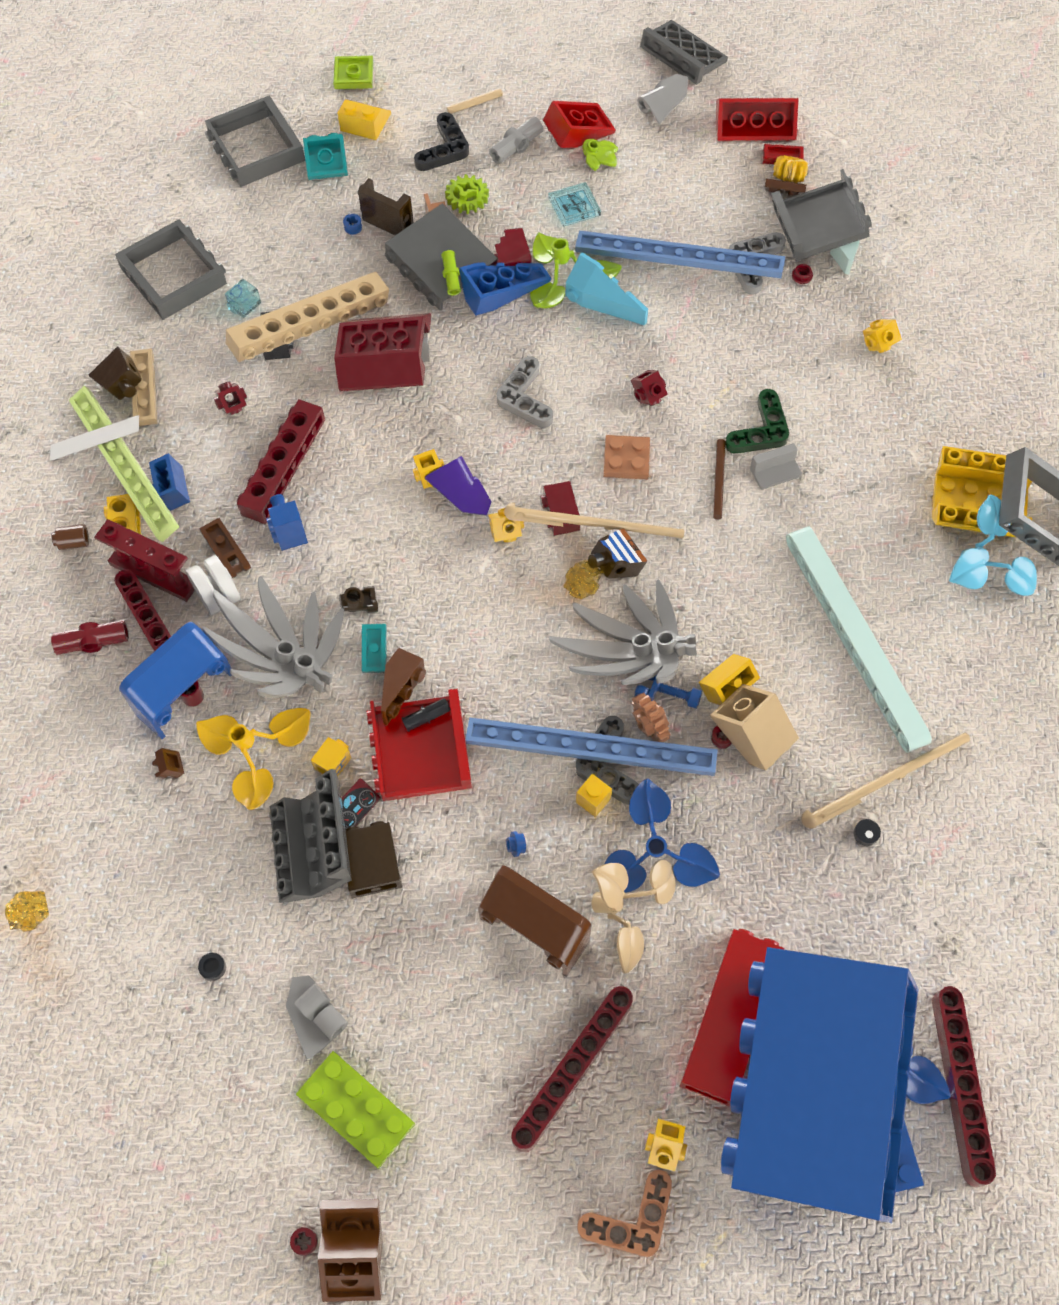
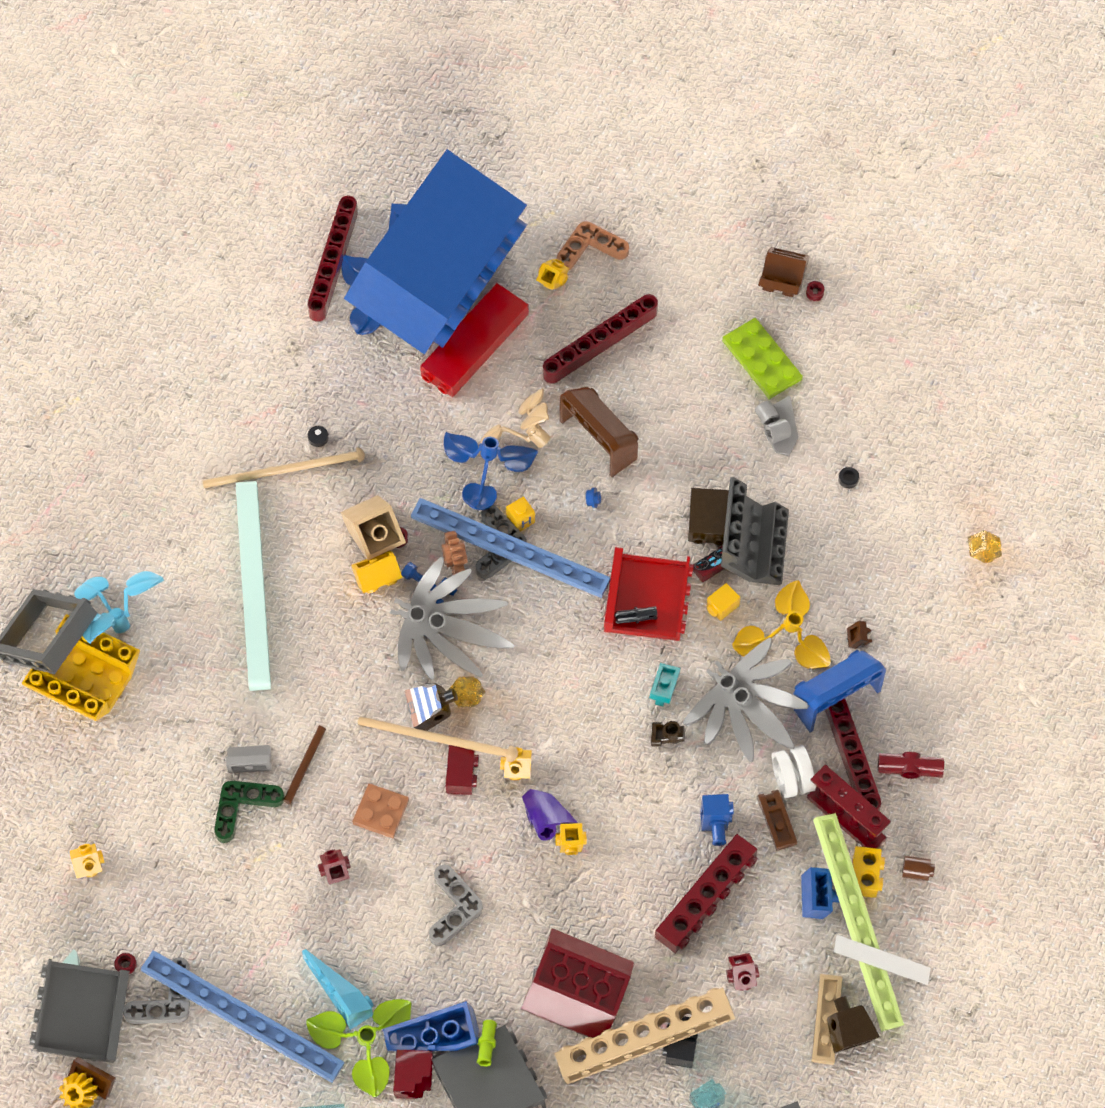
camera: 165 degrees left, 0 degrees up
reddish brown slope [381,648,426,726] -> none

